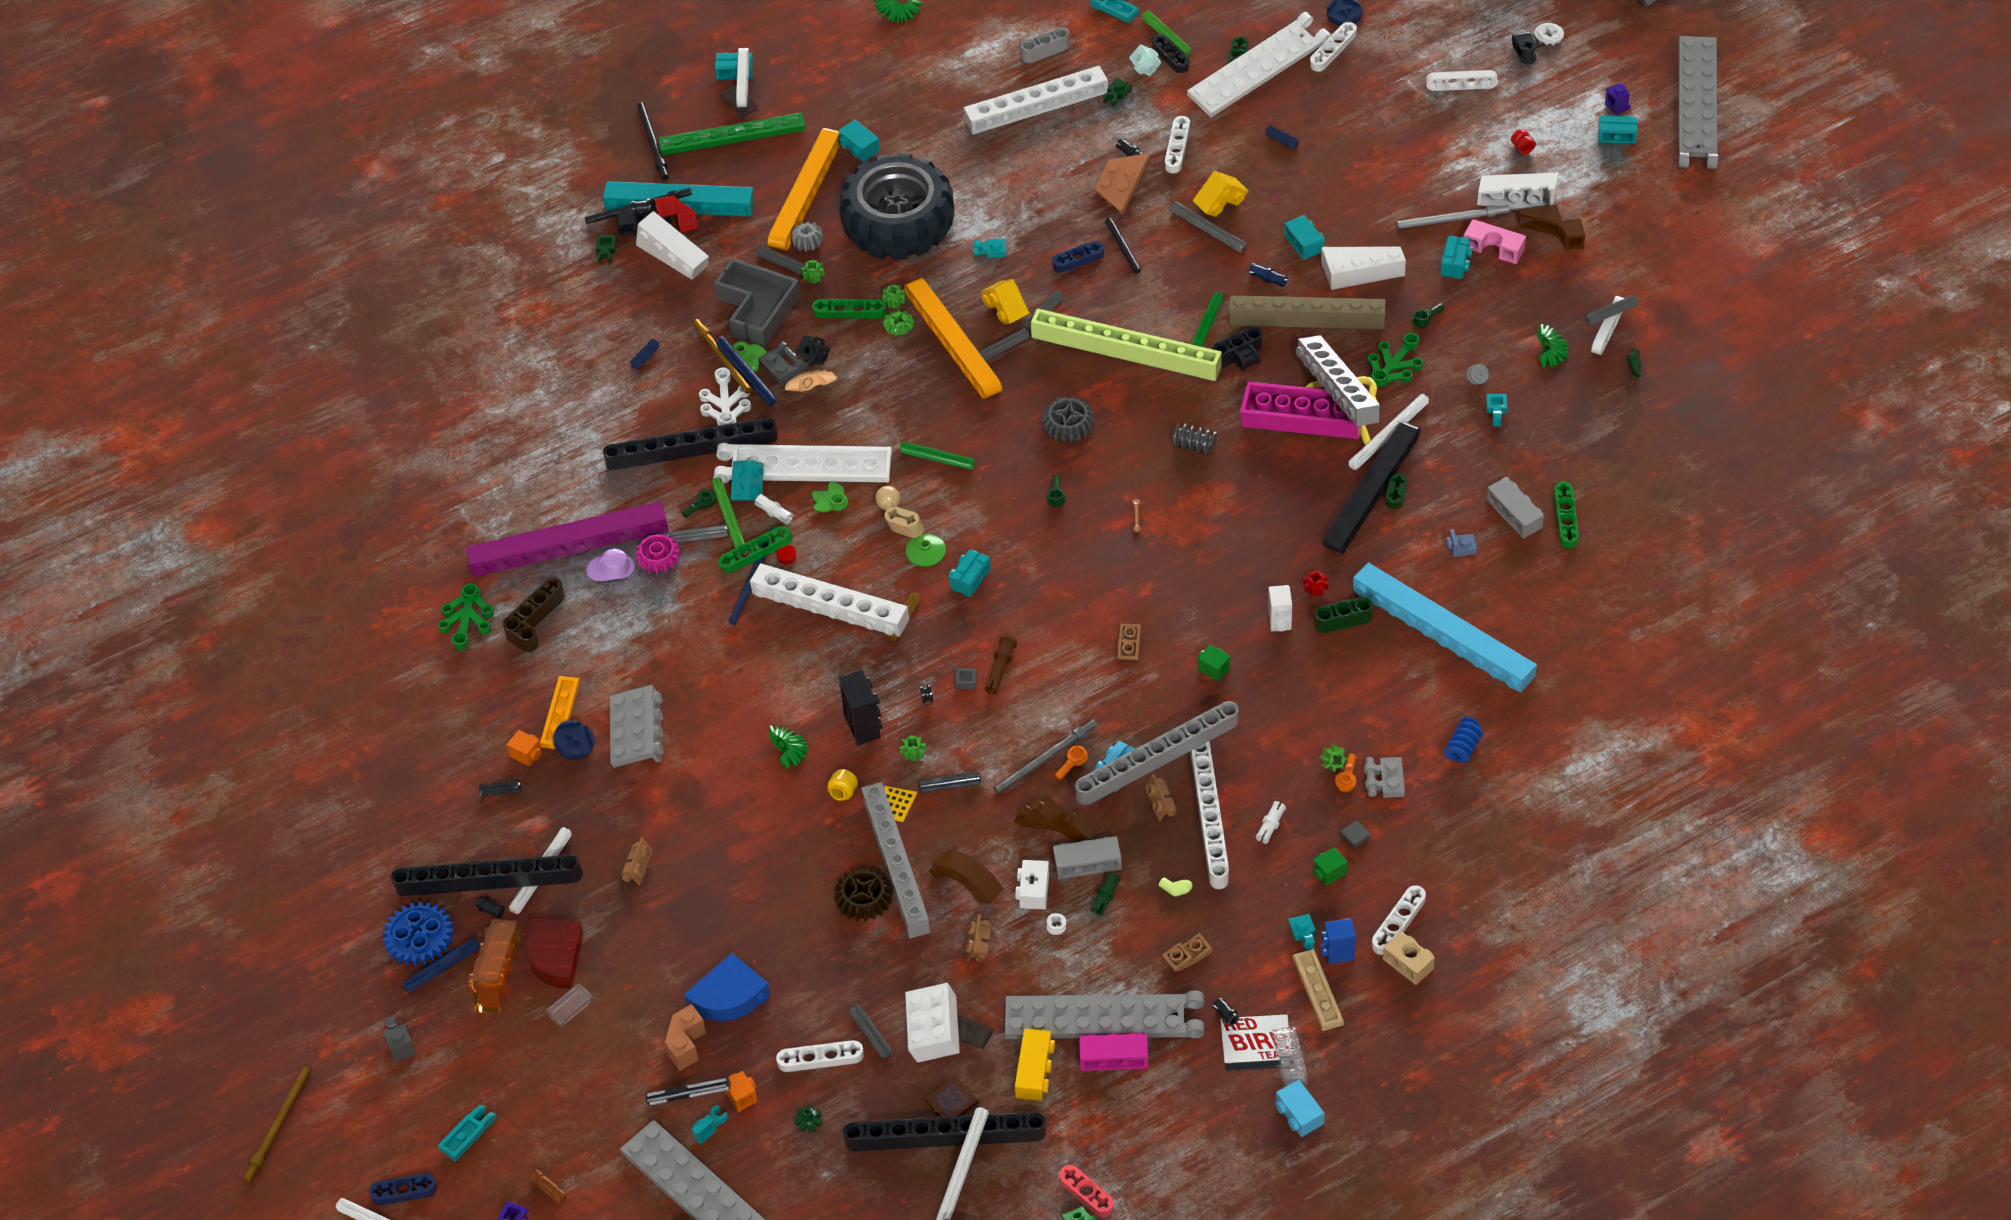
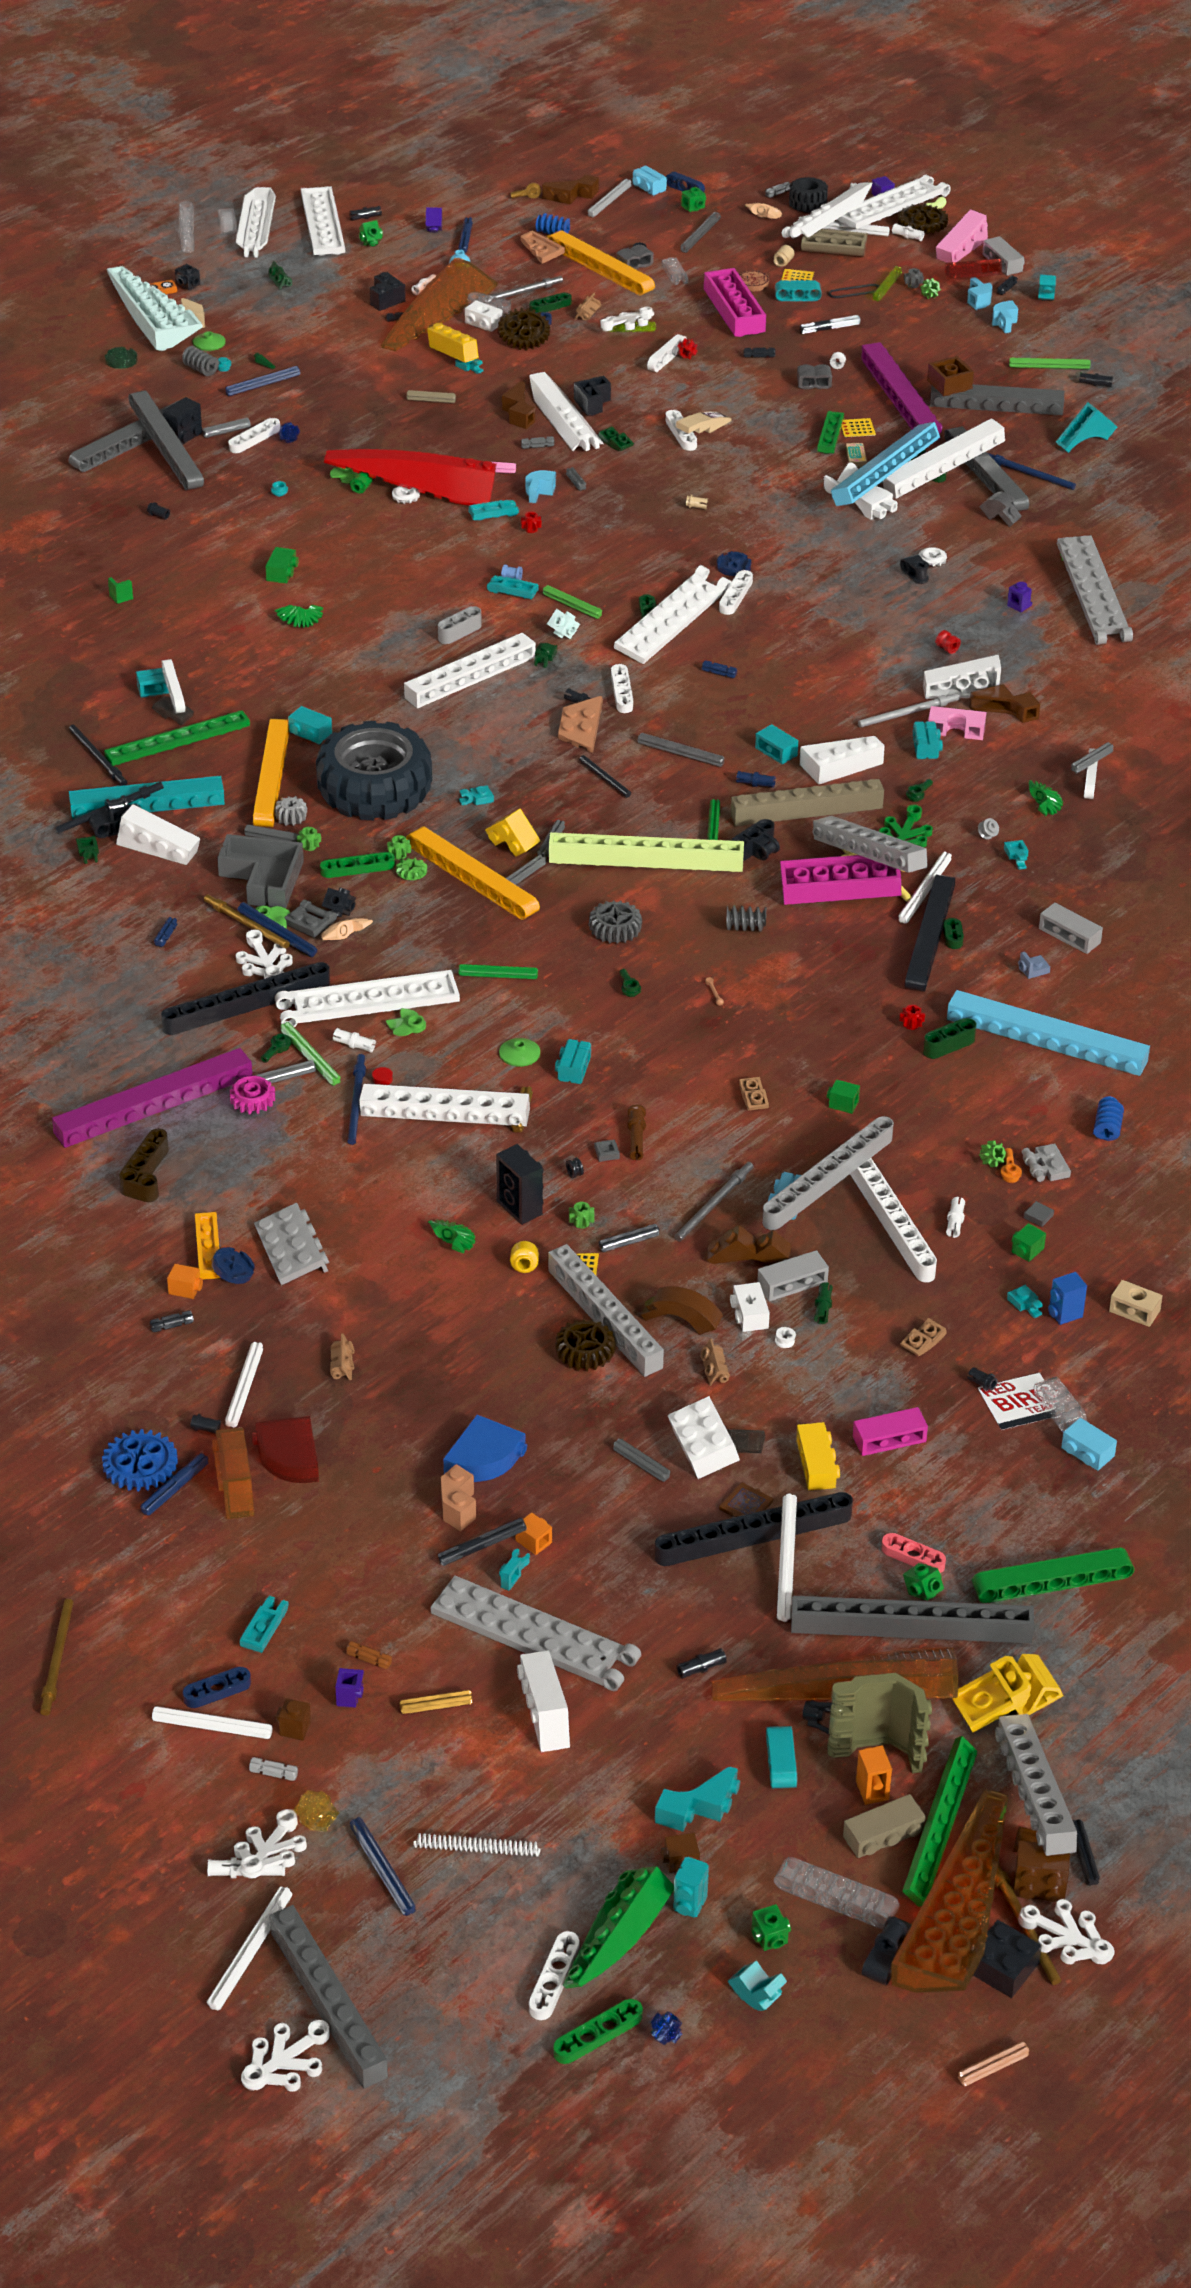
camera: 20 degrees left, 10 degrees down
dark grey brick [383,1016,416,1063] -> none
black beam [391,855,583,896] -> none
green plant [438,583,494,650] -> none
clear tile [545,983,594,1027] -> none
lavender piece [586,549,635,582] -> none
red tile [654,195,698,232] -> none
green beam [718,526,793,573] -> none
teal bracket [730,460,764,502] -> none
white beam [776,1041,864,1072] -> none
dark green plant [794,1105,823,1133] -> none
tan beam [876,486,924,538] -> none
light grey hinge [1005,991,1204,1039] -> none
dark blue beam [1052,241,1104,272] -> none
orange plate [1054,746,1088,781] -> none
medium nougat hinge [1145,774,1177,821] -> none
black beam [1152,35,1189,73] -> none
yellowish green arm [1159,877,1192,896] -> none
yellow brick [1193,171,1248,217] -> none
white brick [1268,585,1292,631] -> none
tan tile [1293,949,1344,1031] -> none
white beam [1372,886,1426,955] -> none
white beam [1426,70,1498,91] -> none
green beam [1554,482,1579,549] -> none
teal brick [1598,115,1637,144] -> none
dark green bar [1626,349,1641,378] -> none

